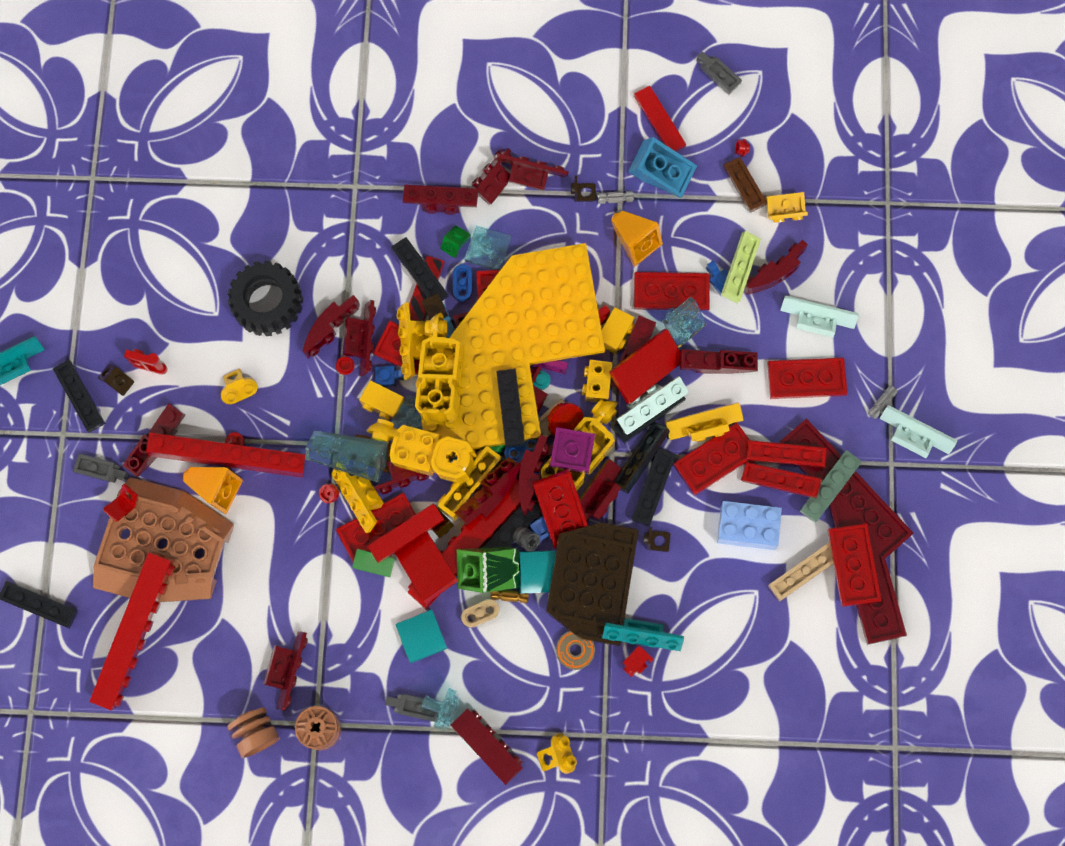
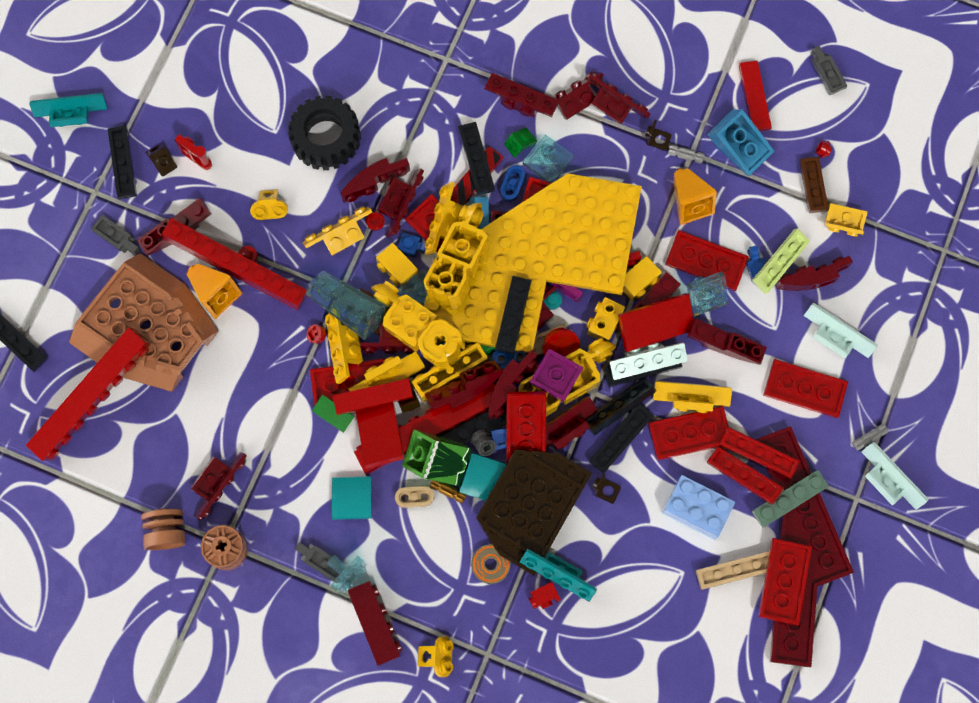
camera: 15 degrees right, 0 degrees up
red bracket [103,484,138,522] -> none
dark brown bracket [422,294,448,320] -> none
none -> yellow bracket [302,206,372,255]
none -> yellow bracket [349,352,425,391]

